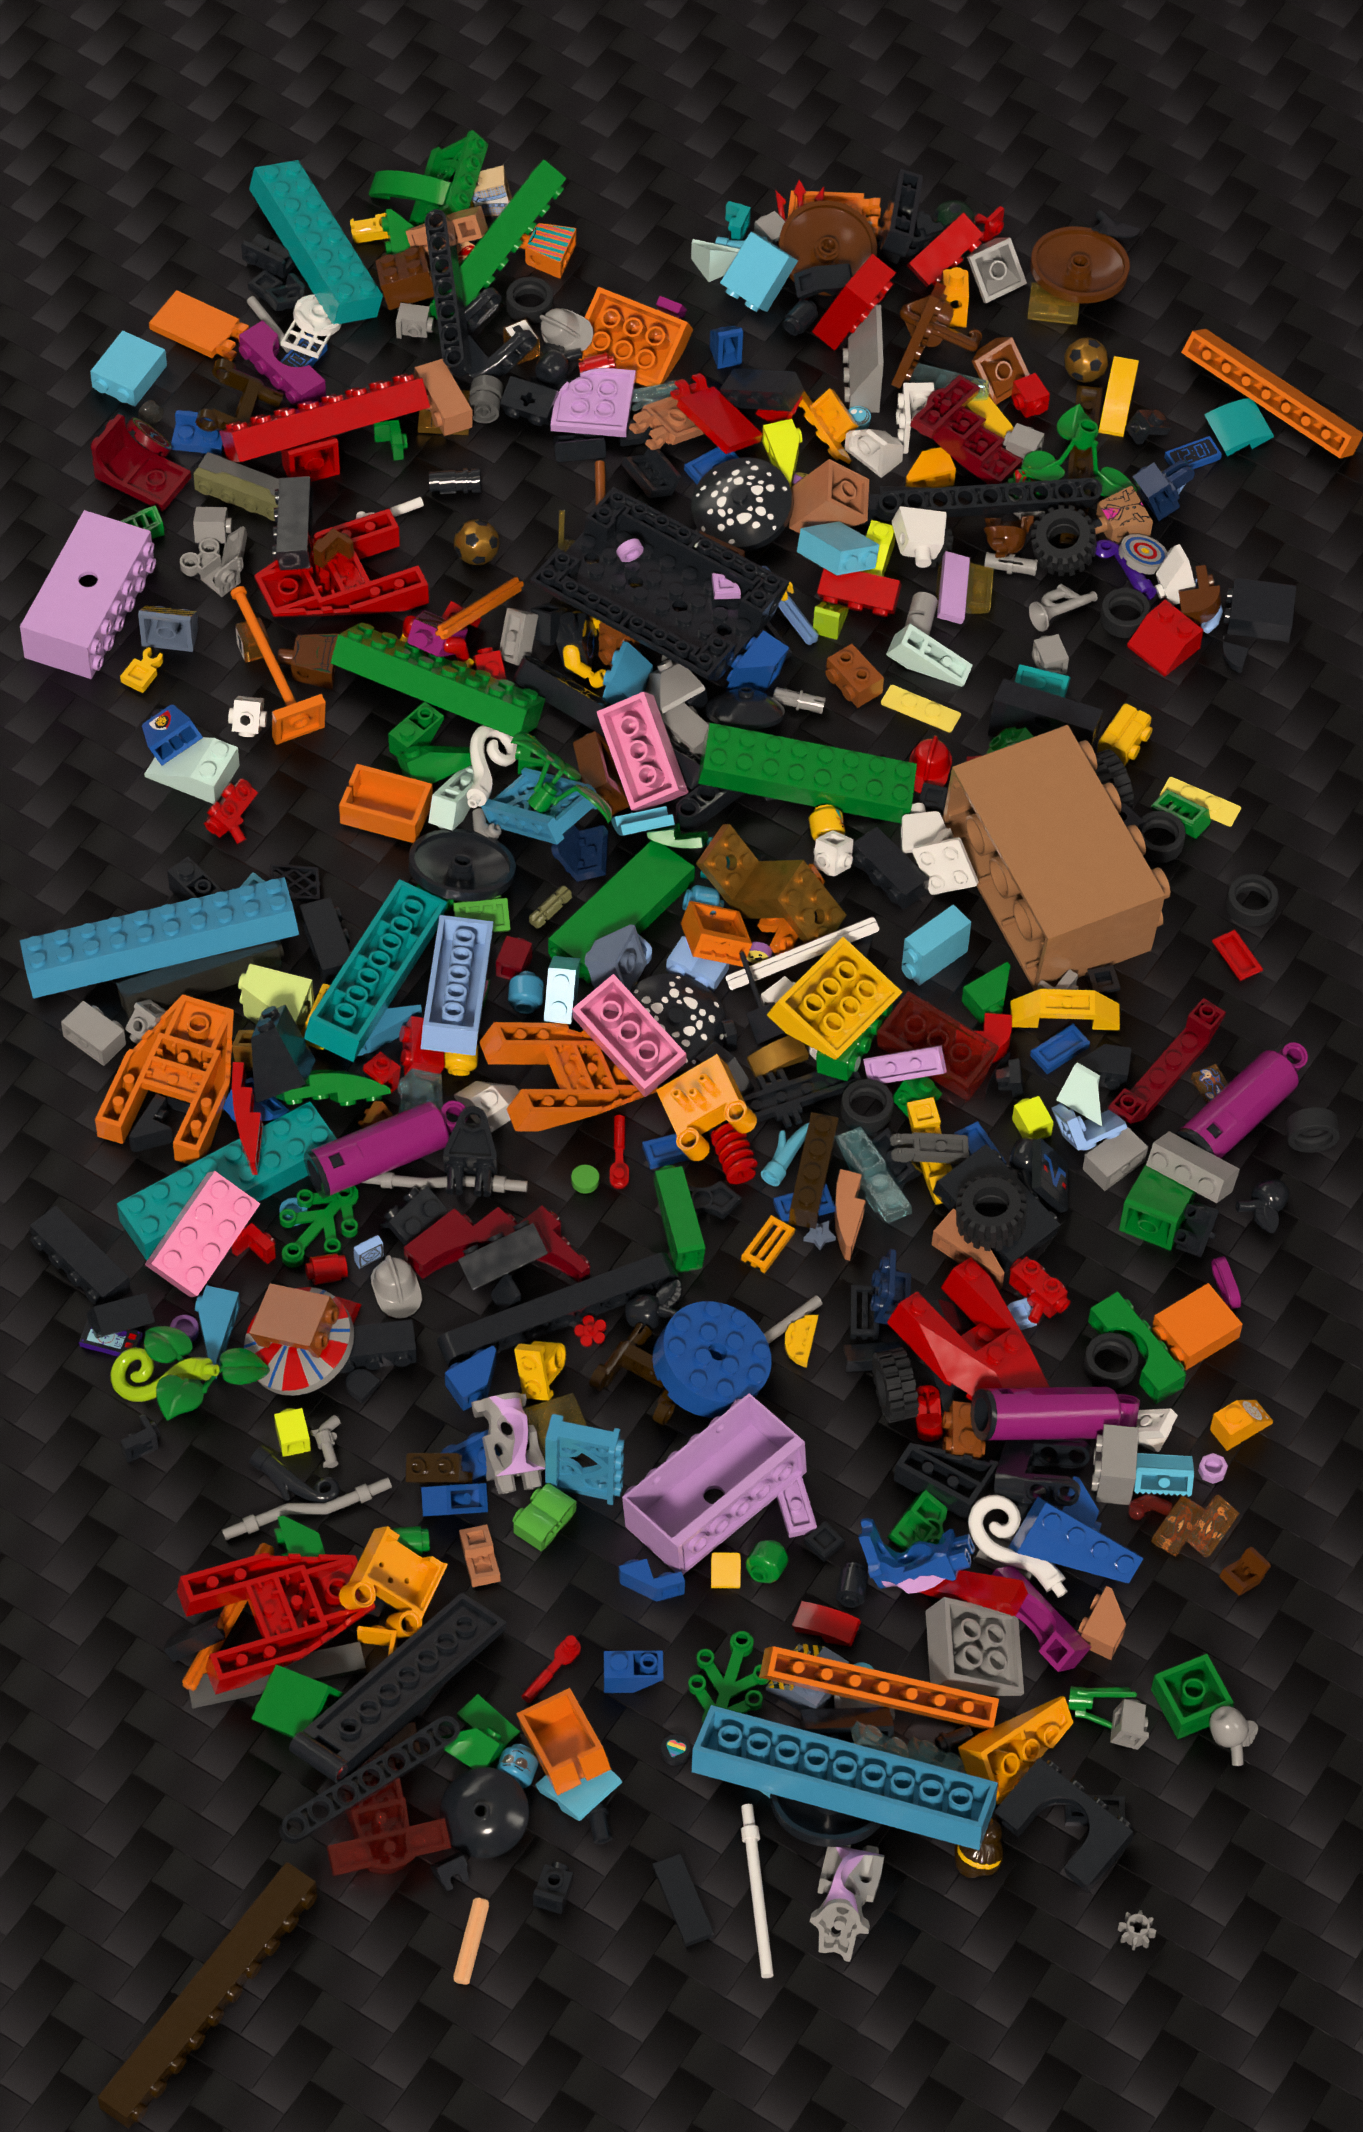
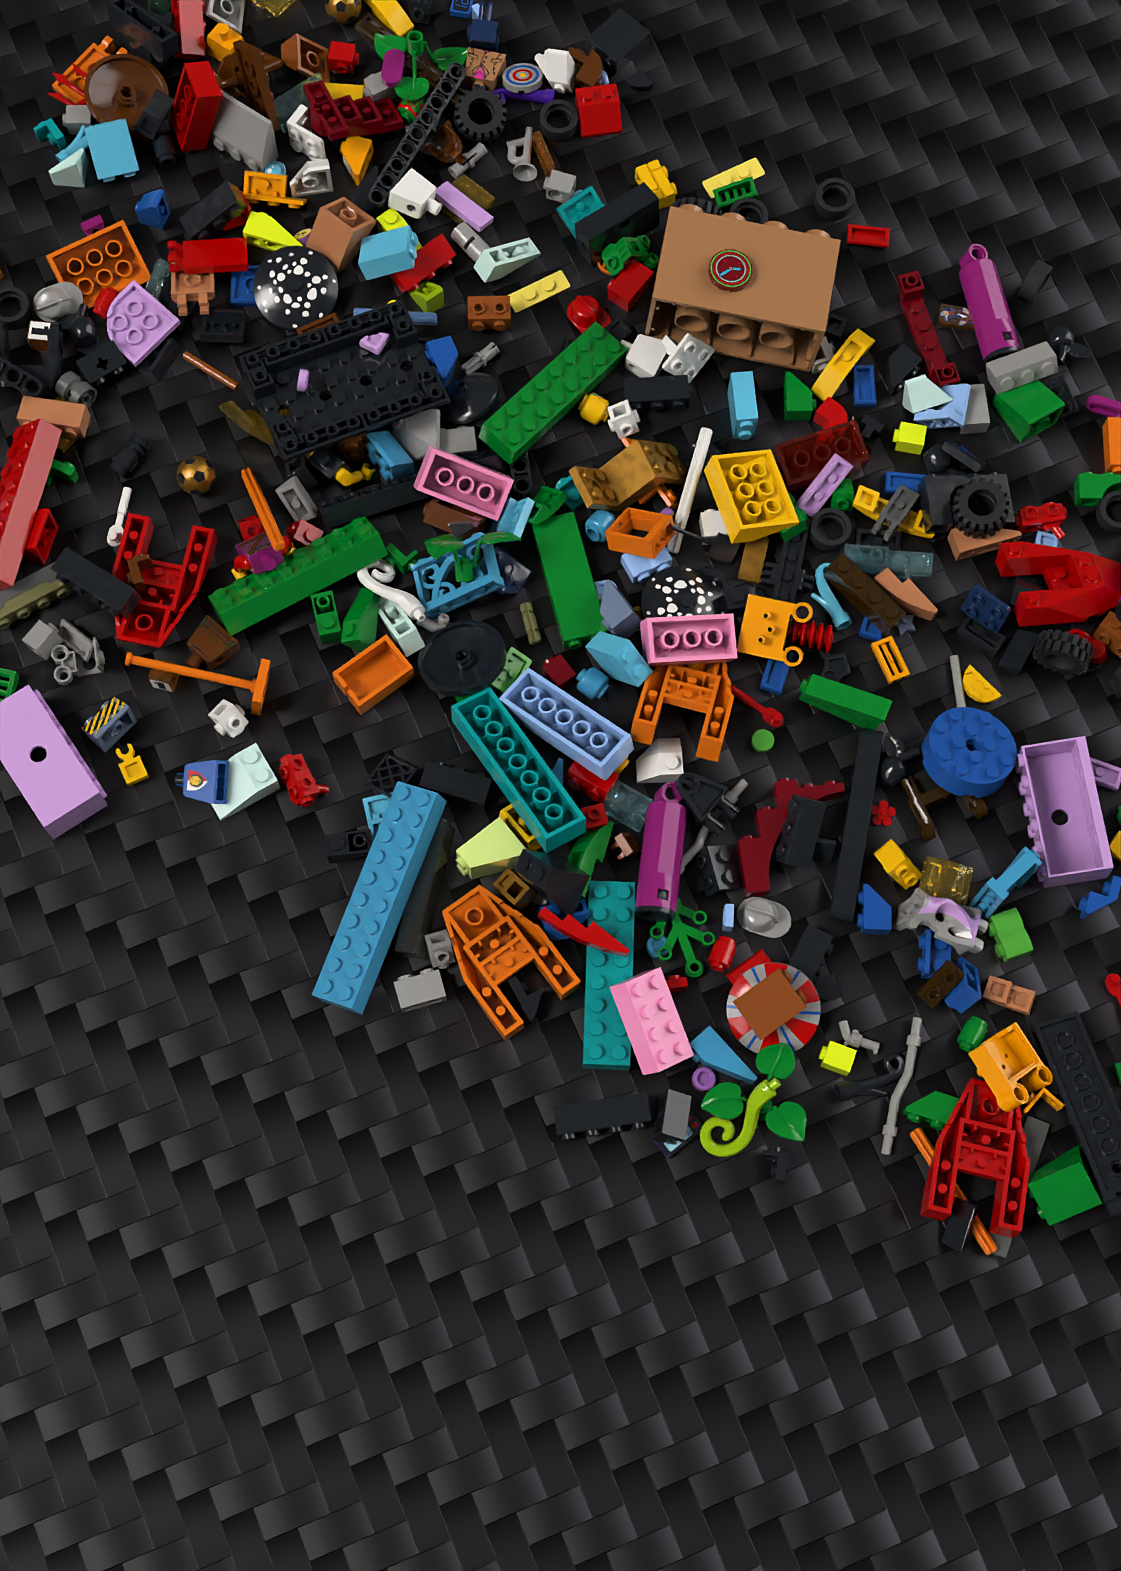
camera: 55 degrees left, 15 degrees up
none -> magenta tile [381,49,405,87]
none -> black slope [448,521,479,538]
none -> clear orange tile [532,130,555,177]
none -> tile [708,249,752,292]

